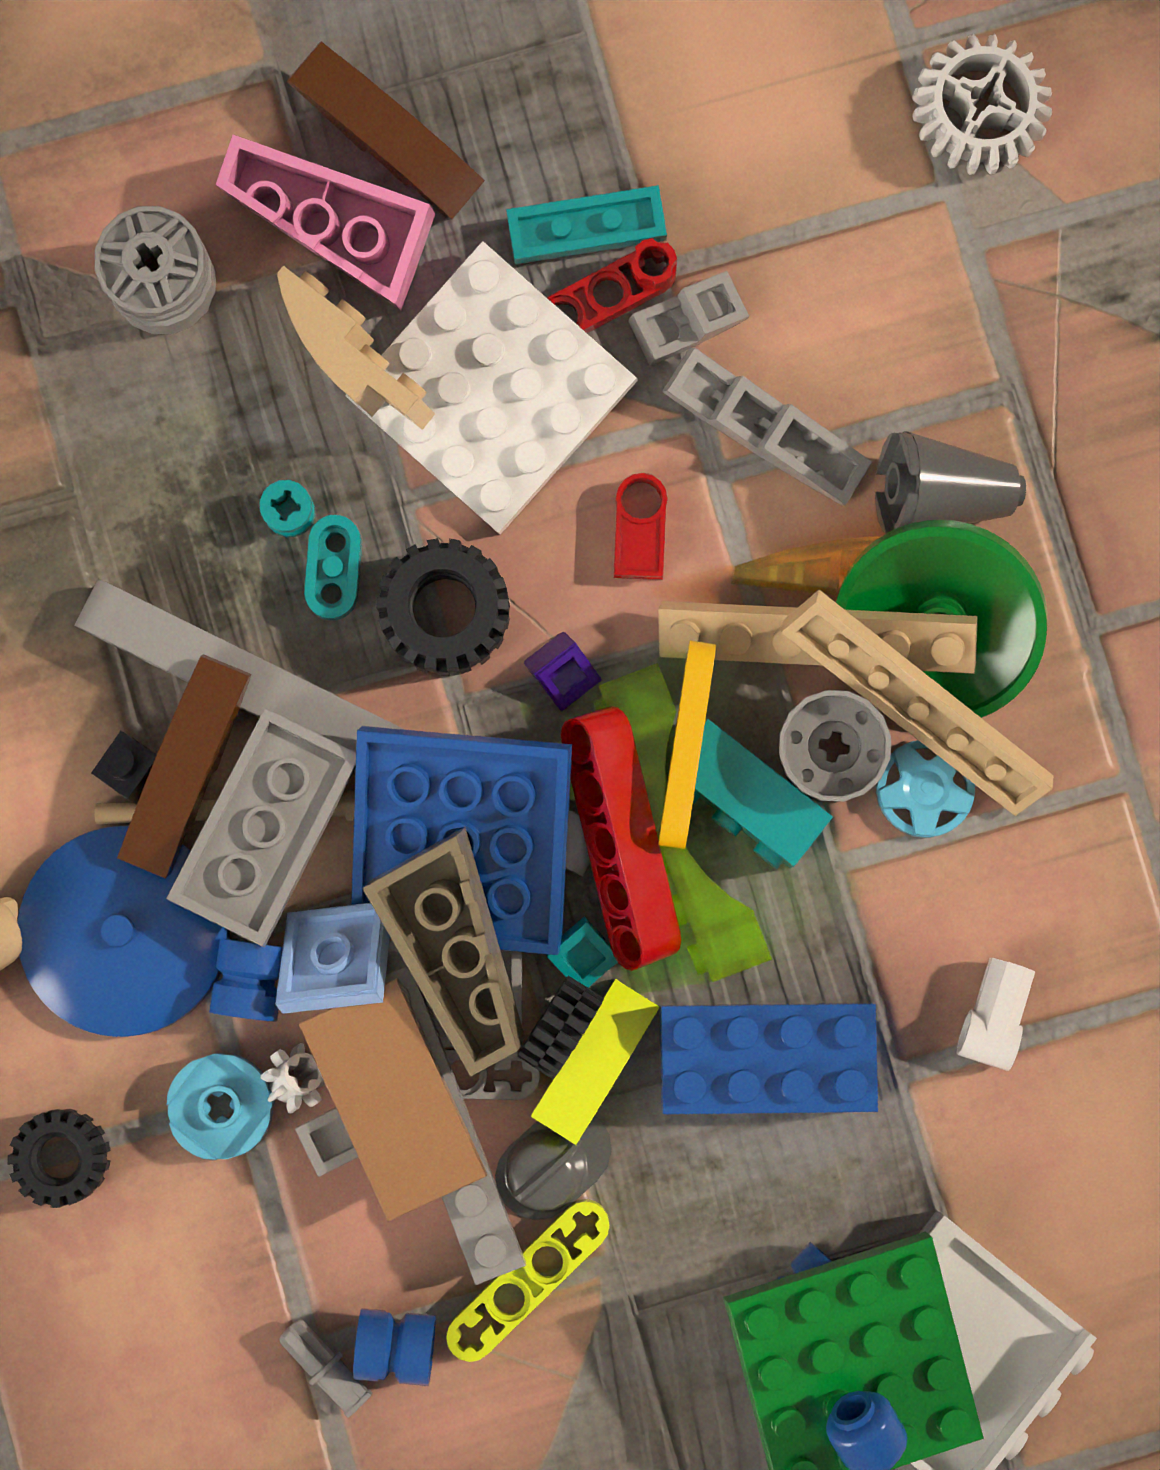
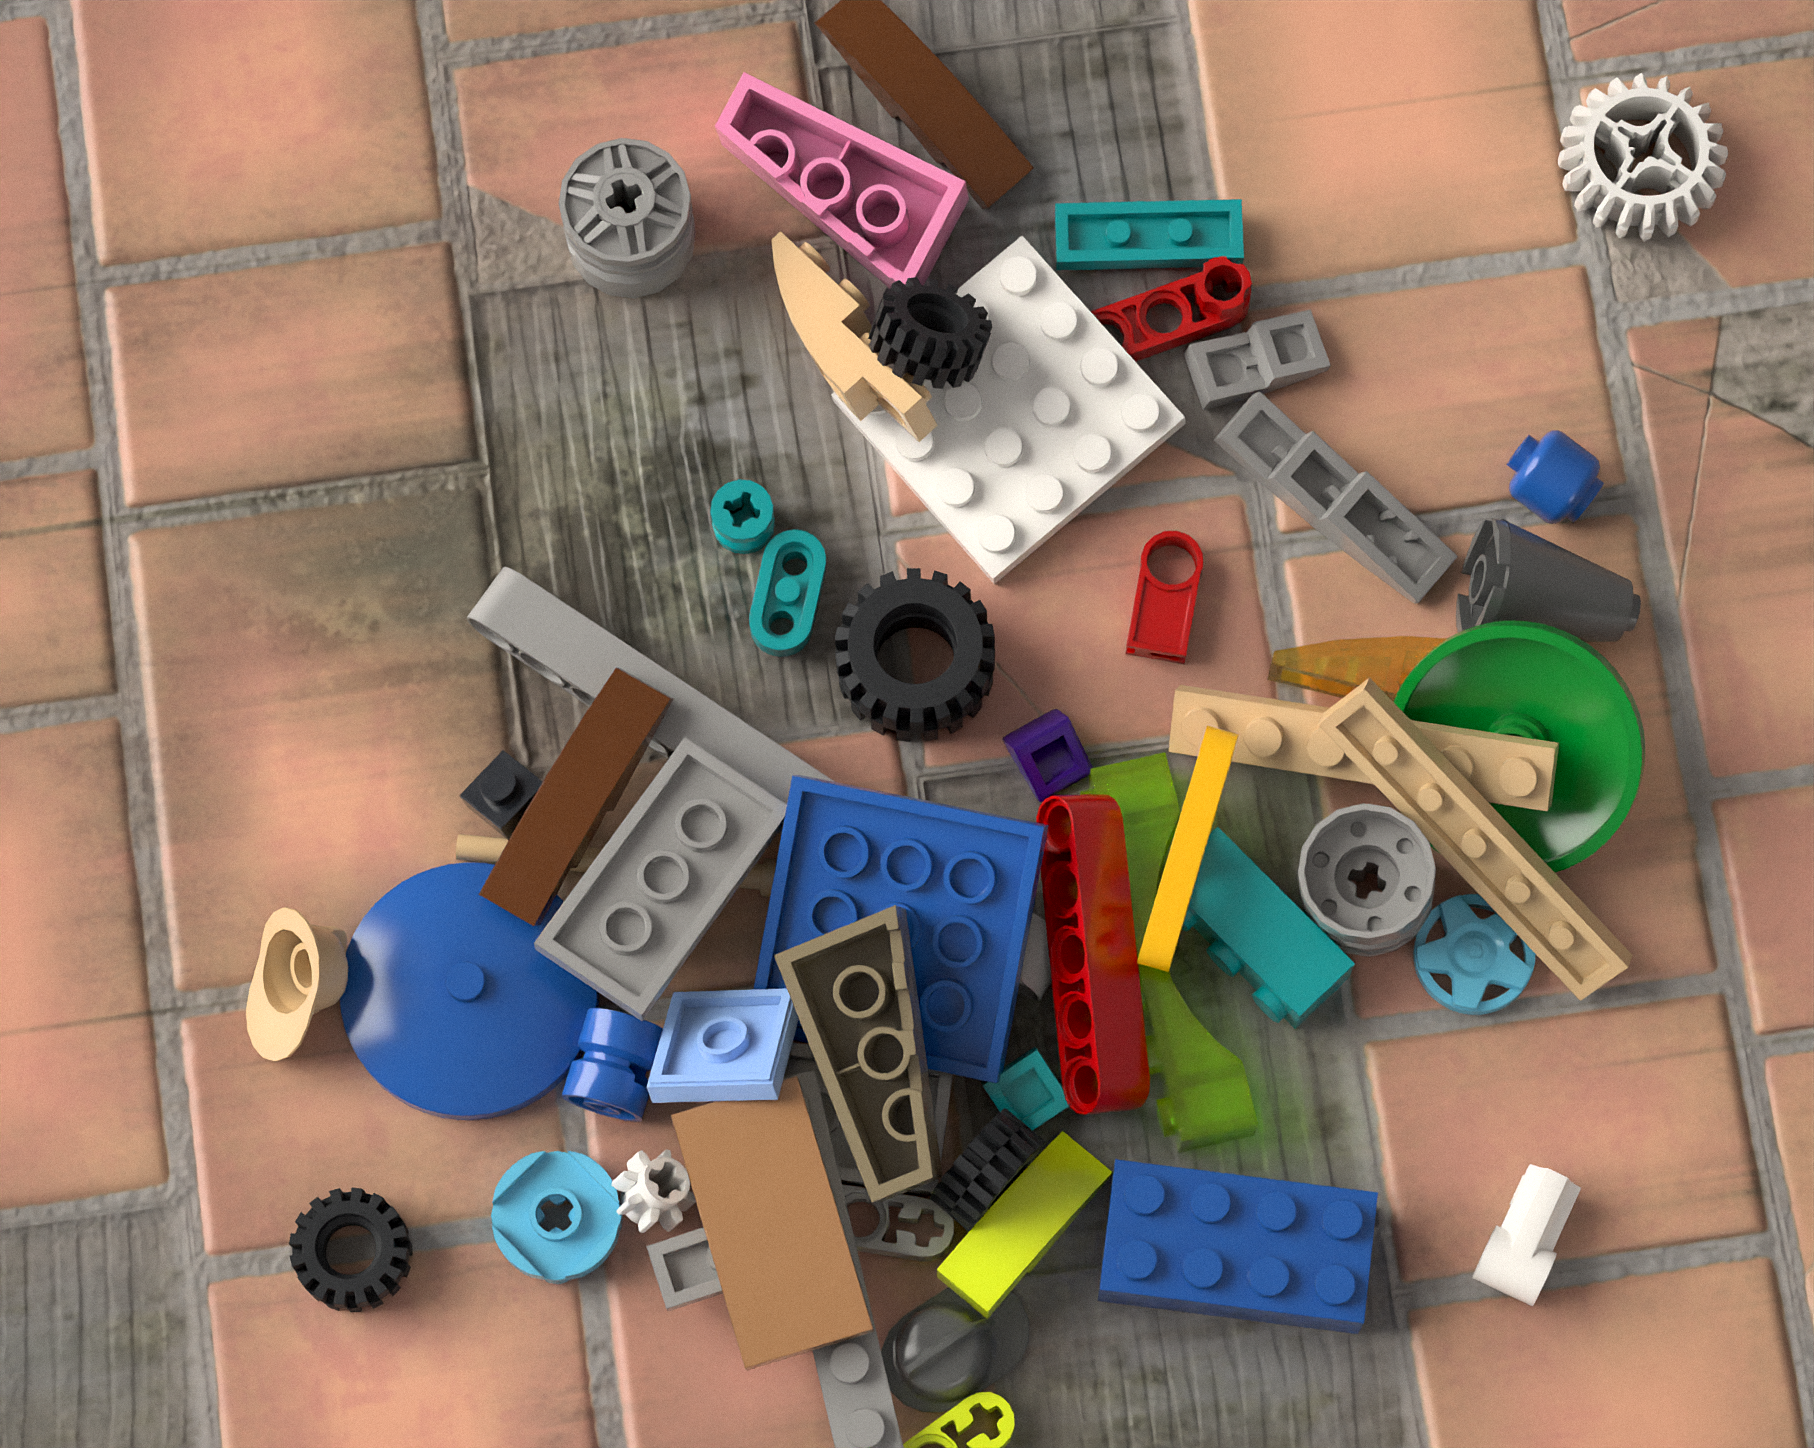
camera: 10 degrees right, 10 degrees down
none -> black tyre [868,277,992,389]
none -> blue head [1506,430,1604,524]

